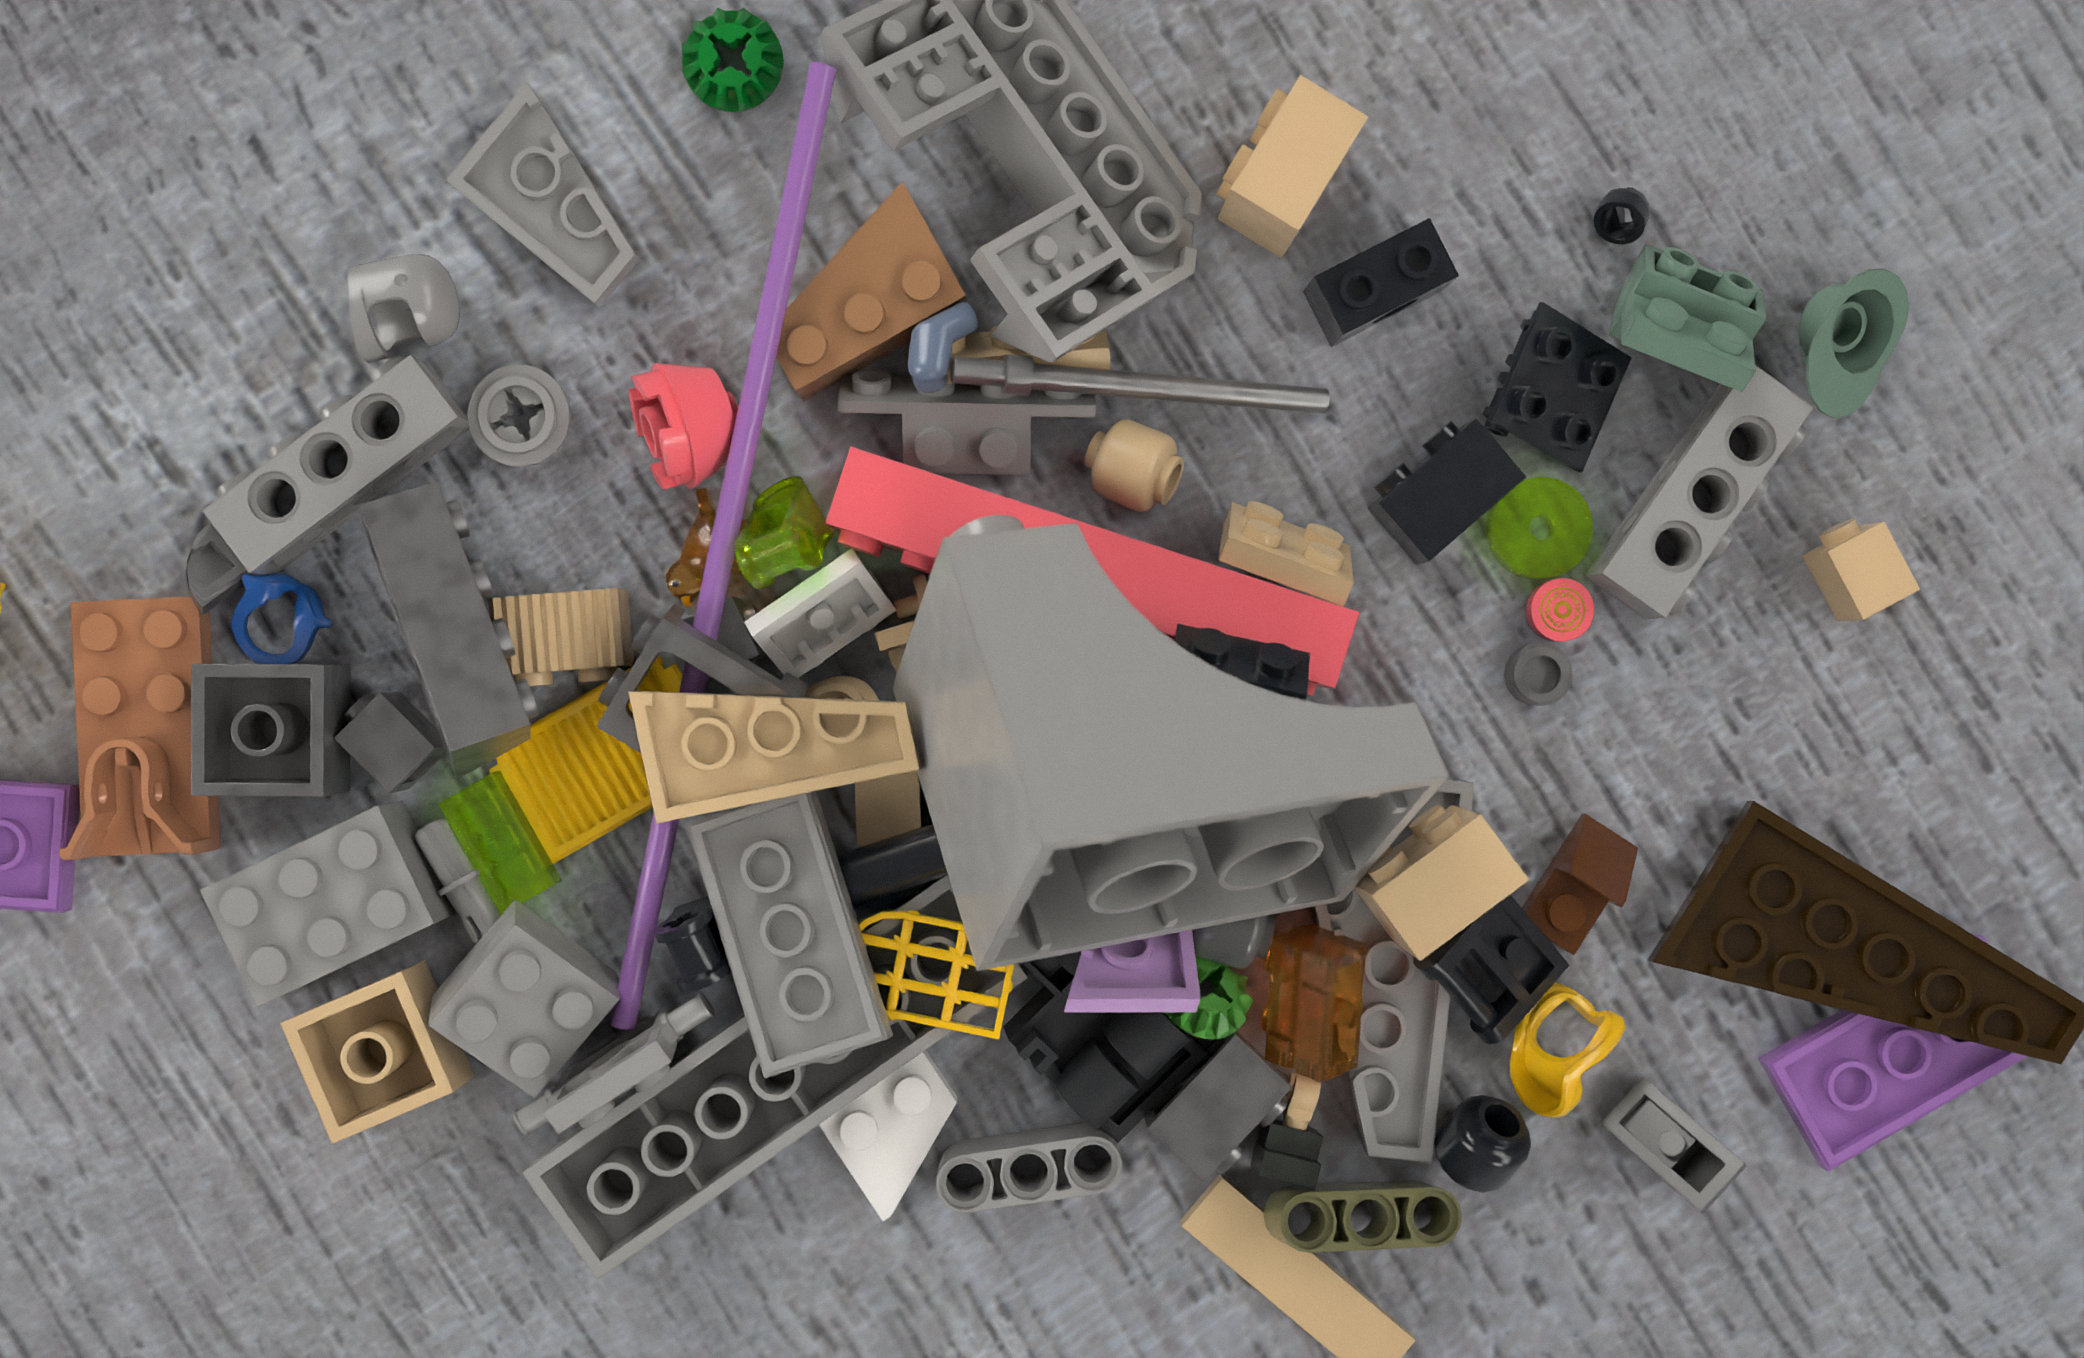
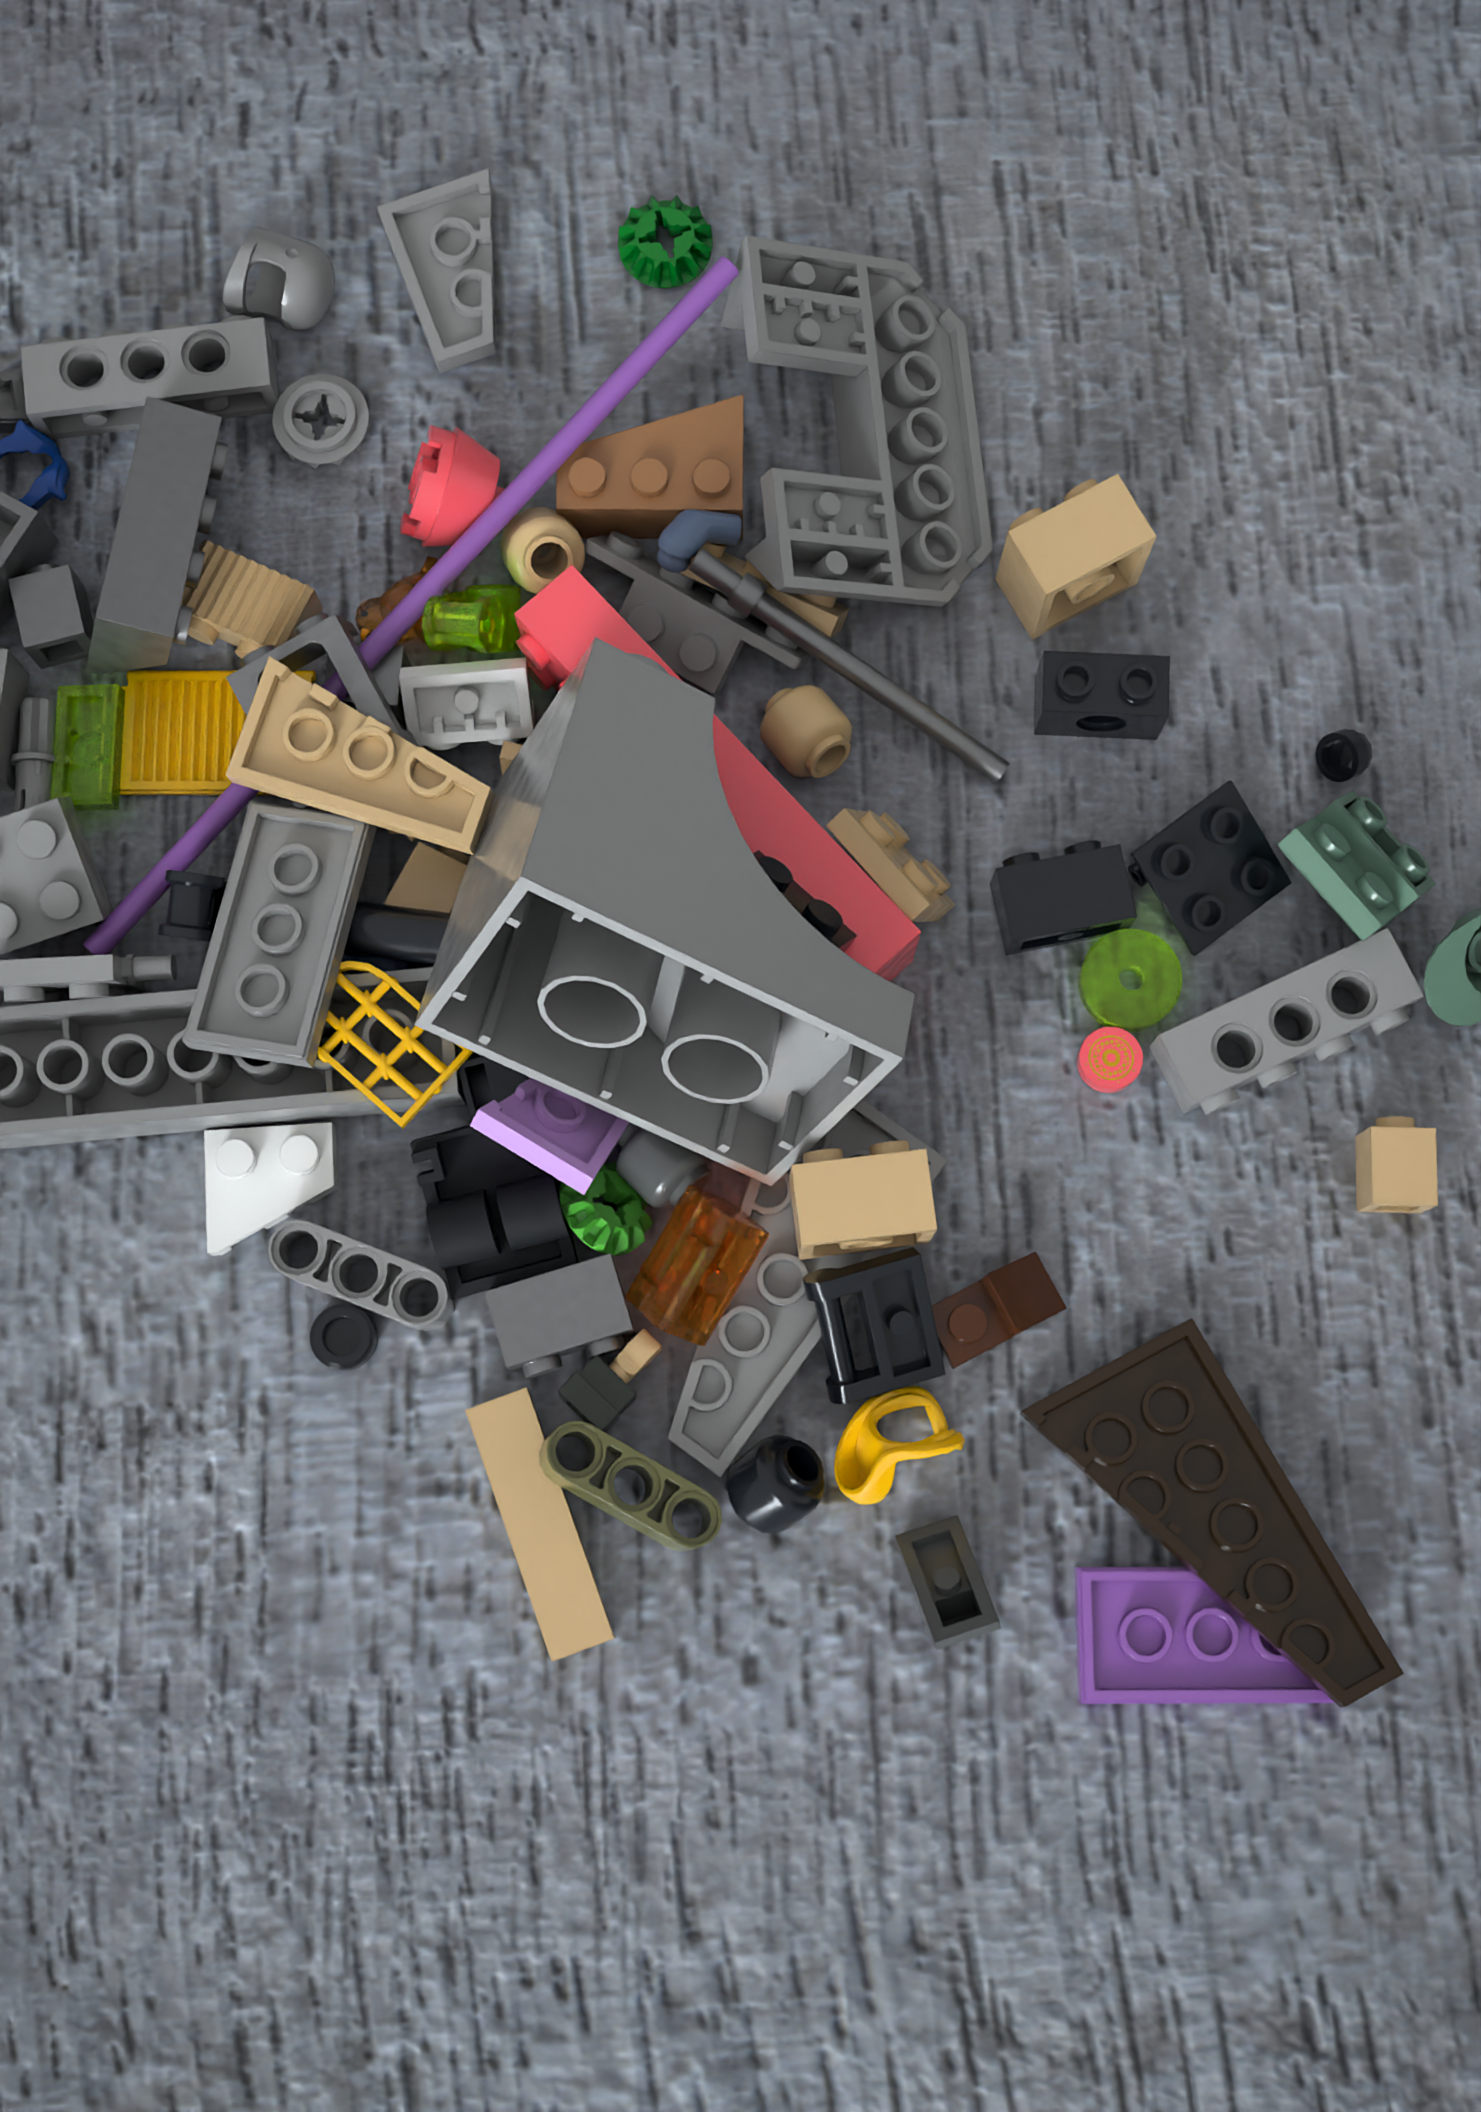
camera: 30 degrees right, 10 degrees down
flat silver tile [1504,643,1573,706] -> none
none -> black tile [310,1304,378,1371]
none -> tan head [500,507,585,594]

